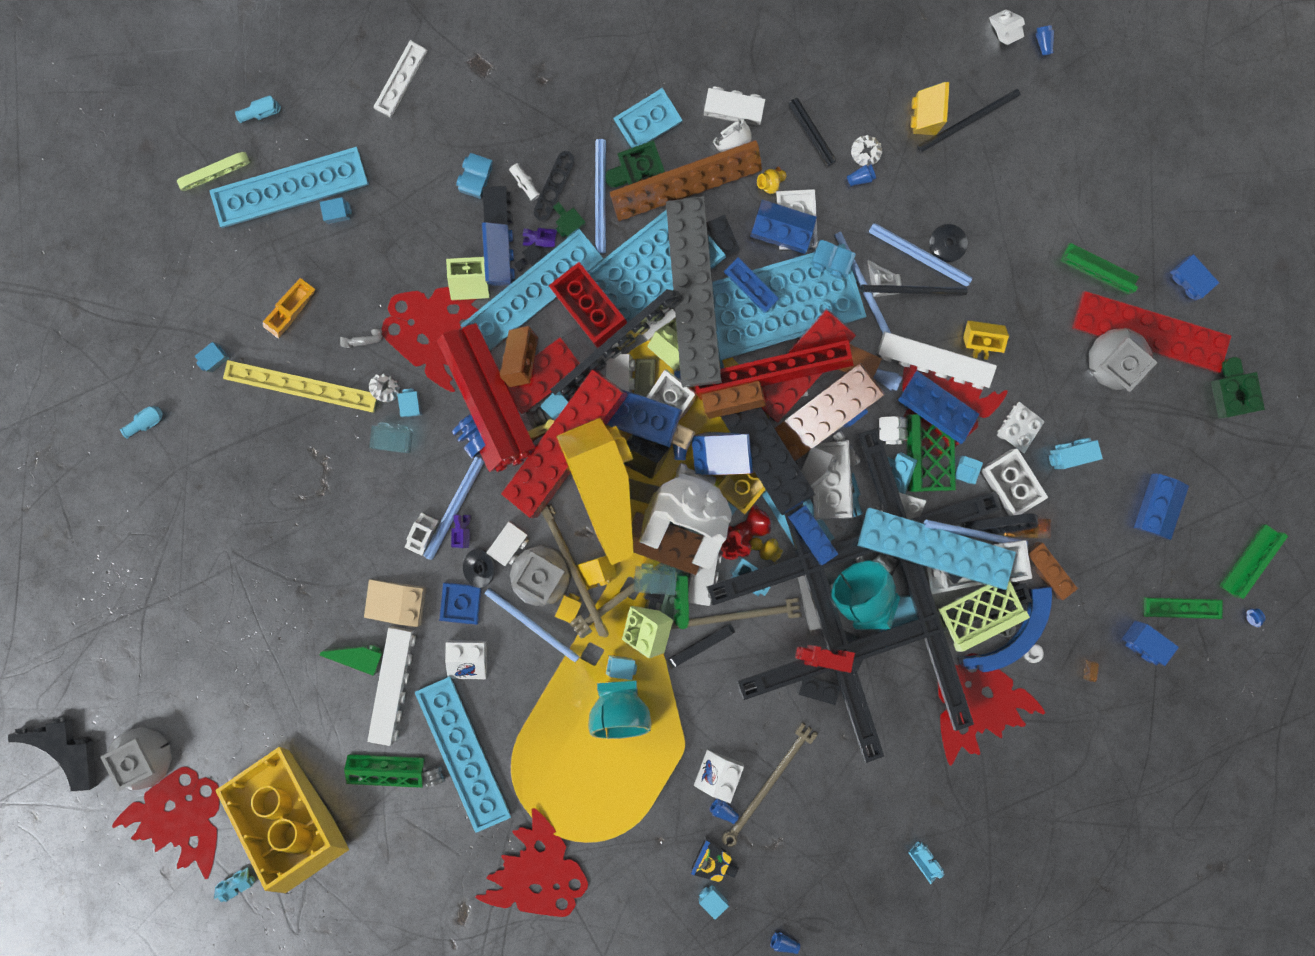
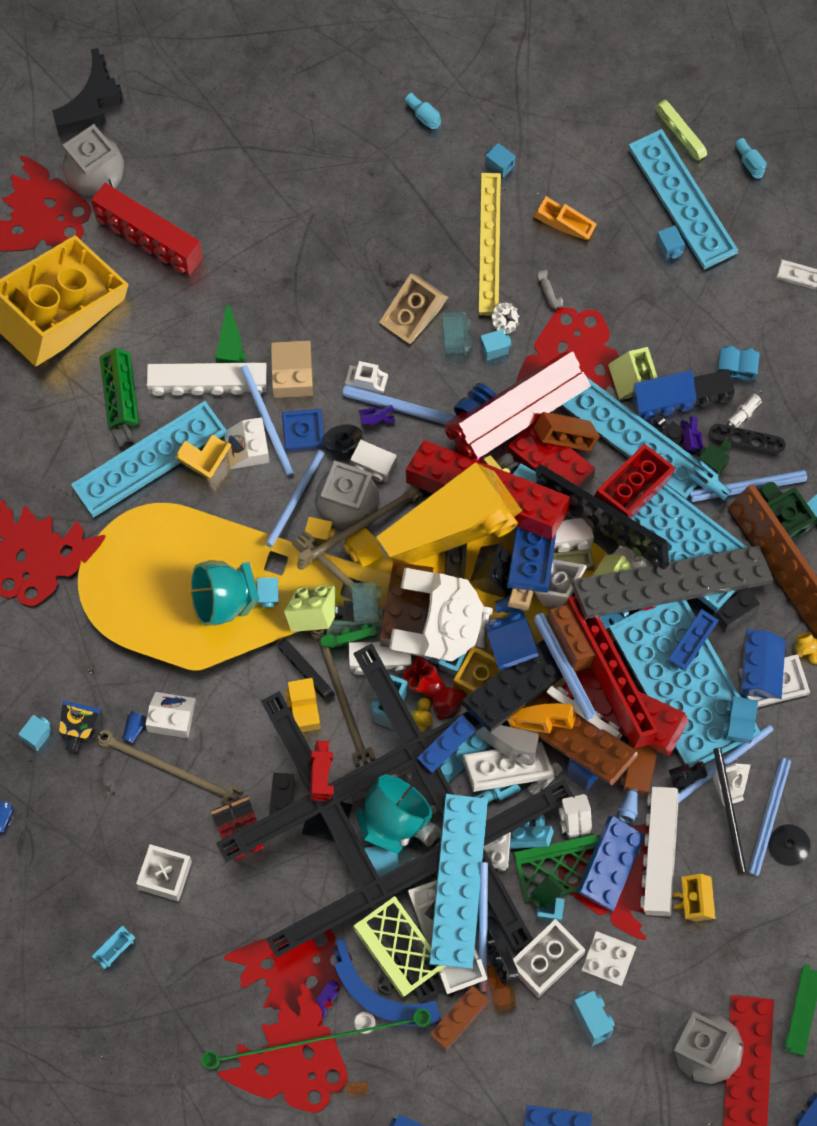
camera: 75 degrees right, 20 degrees down
none -> red brick [91,183,203,276]
none -> white brick [136,844,192,902]
none -> yellow panel [174,435,231,479]
none -> green piece [201,1009,431,1070]
none -> hips [210,796,263,860]
none -> red piece [218,983,348,1113]
none -> light blue piece [240,365,294,476]
none -> yellow brick [285,678,321,732]
none -> dark purple plate [316,980,340,1020]
none -> tan slope [379,274,448,344]
none -> light orange slope [508,703,577,734]
none -> dark green slope [530,874,566,909]
none -> light blue axle [534,613,596,720]
none -> white plate [547,686,622,739]
none -> black plate [668,761,708,789]
none -> medium azure arm [688,460,732,501]

